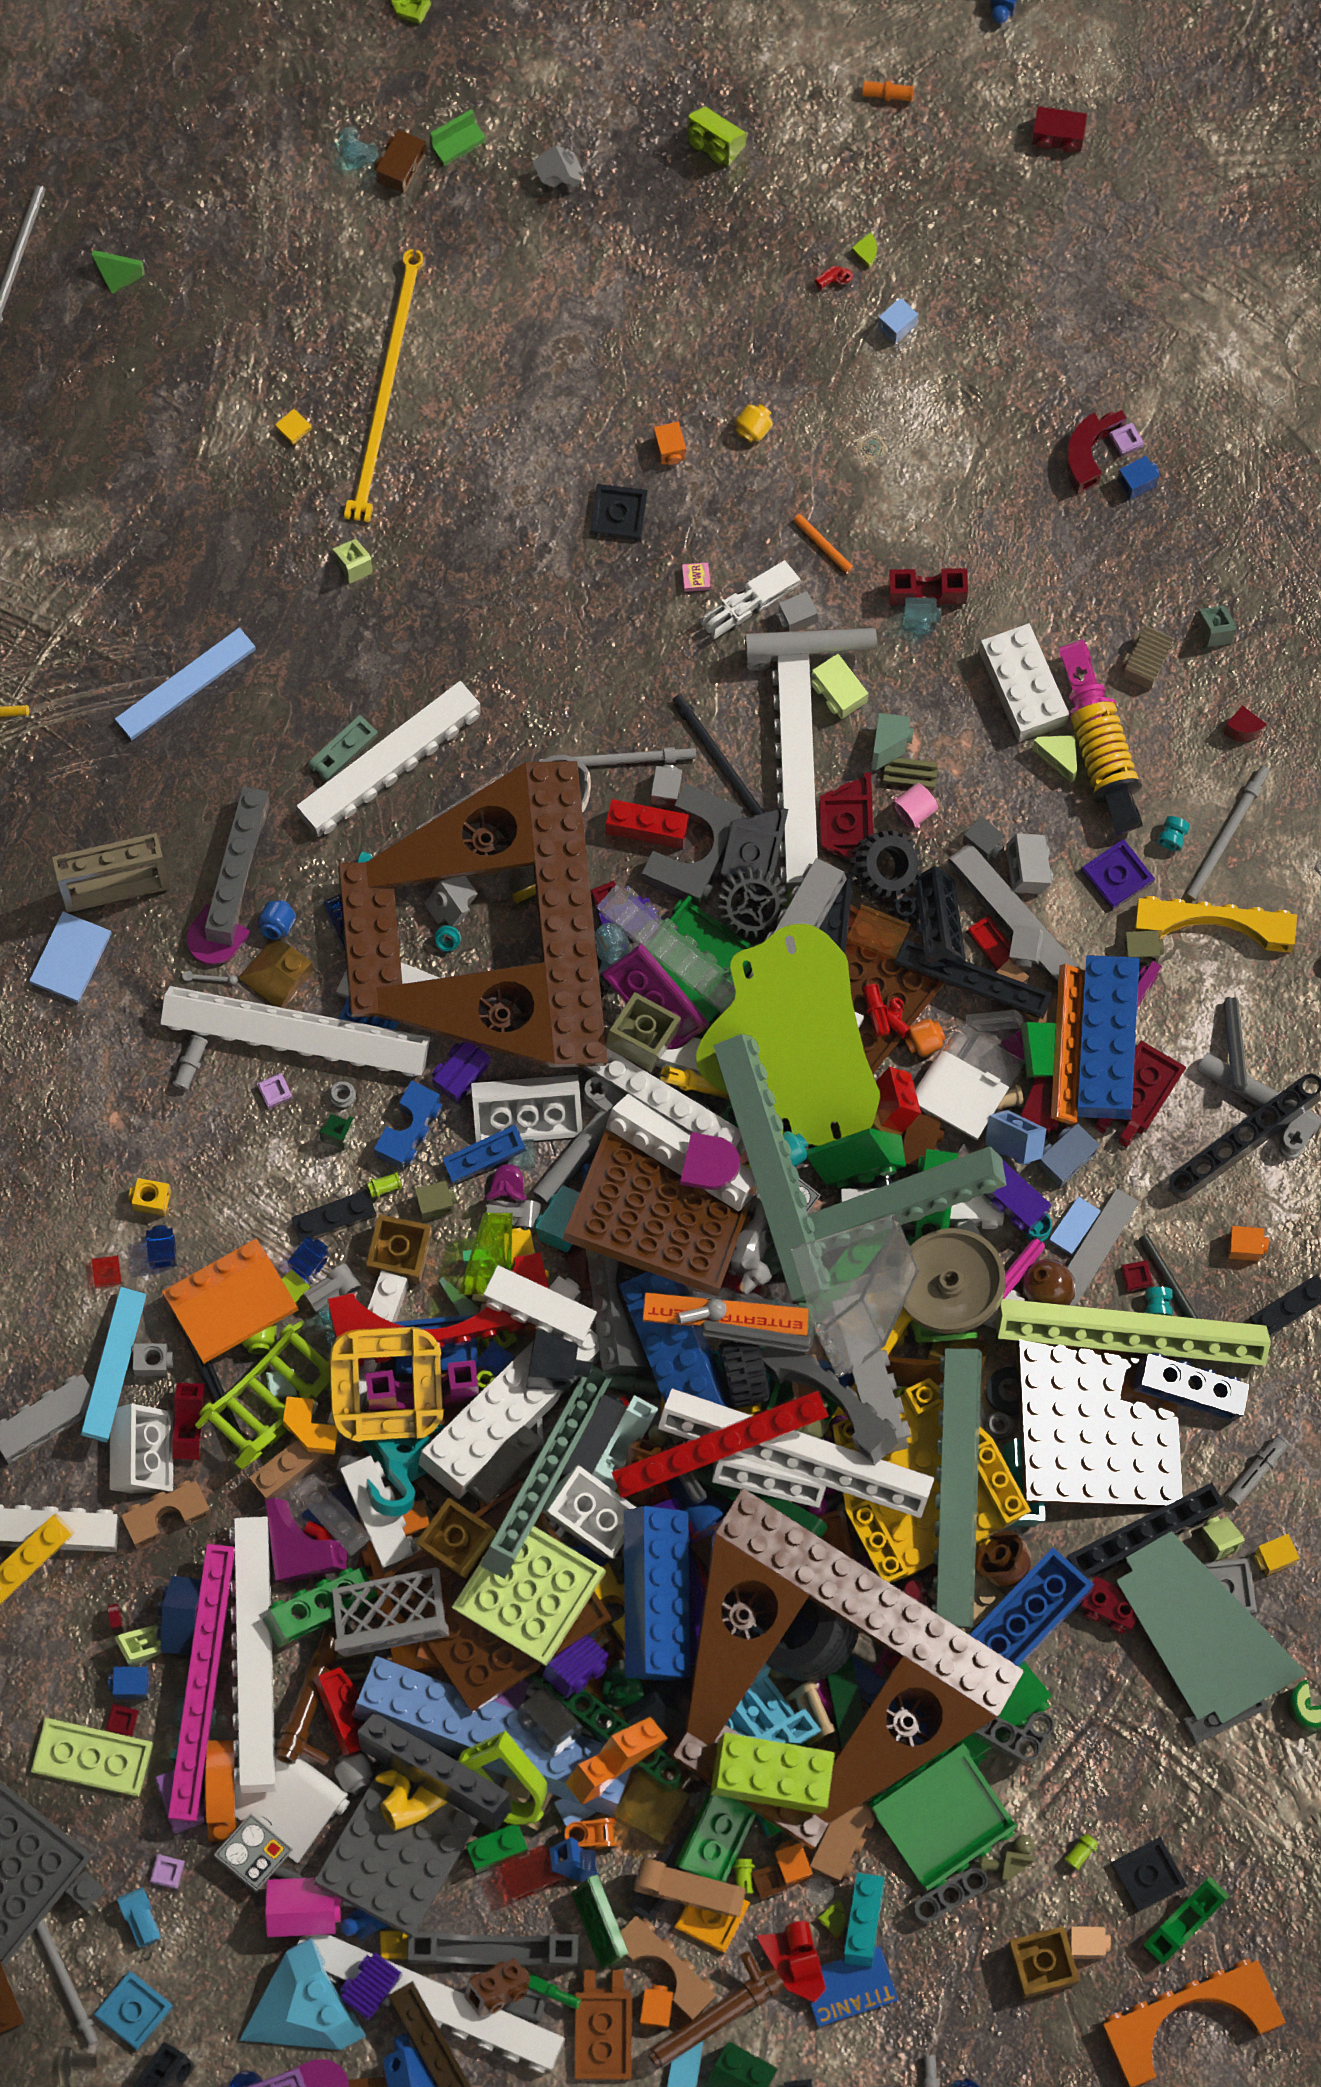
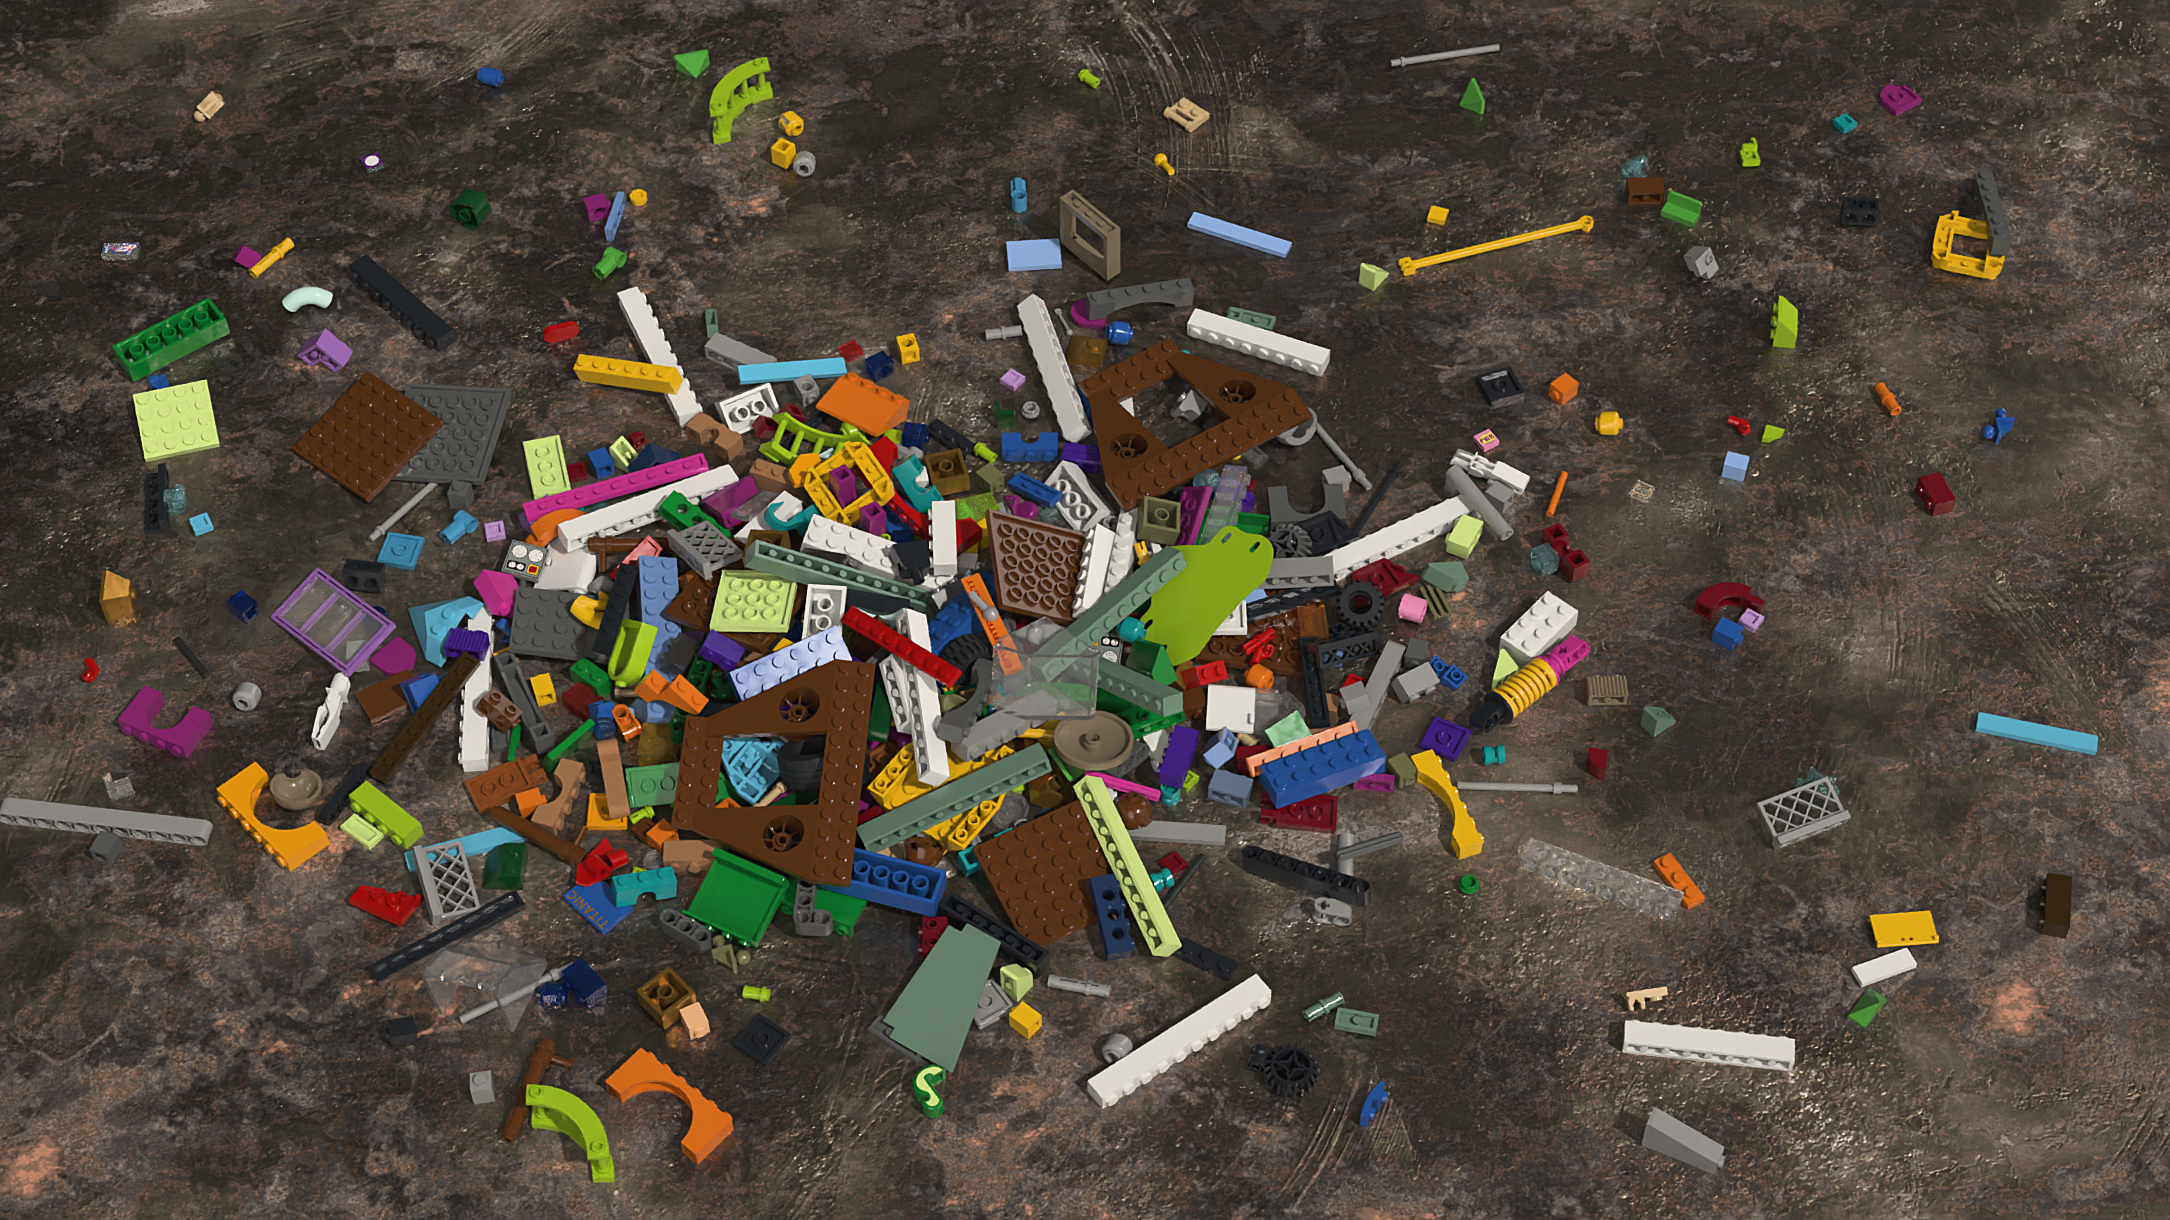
camera: 65 degrees right, 20 degrees down
teal plate [434,925,461,951] -> none
red brick [606,799,689,849] -> none
magenta tile [680,1132,740,1190] -> none
dark grey axle [702,1320,811,1353] -> none
lime brick [711,1733,835,1814] -> none
light blue tile [1049,1196,1101,1256] -> none
green arch [1144,1876,1230,1965] -> none
orange brick [1228,1226,1269,1261] -> none
none -> yellow brick [530,673,557,707]
none -> clear blue brick [561,958,609,1009]
none -> teal arch [891,453,944,514]
none -> blue slope [1429,655,1468,690]

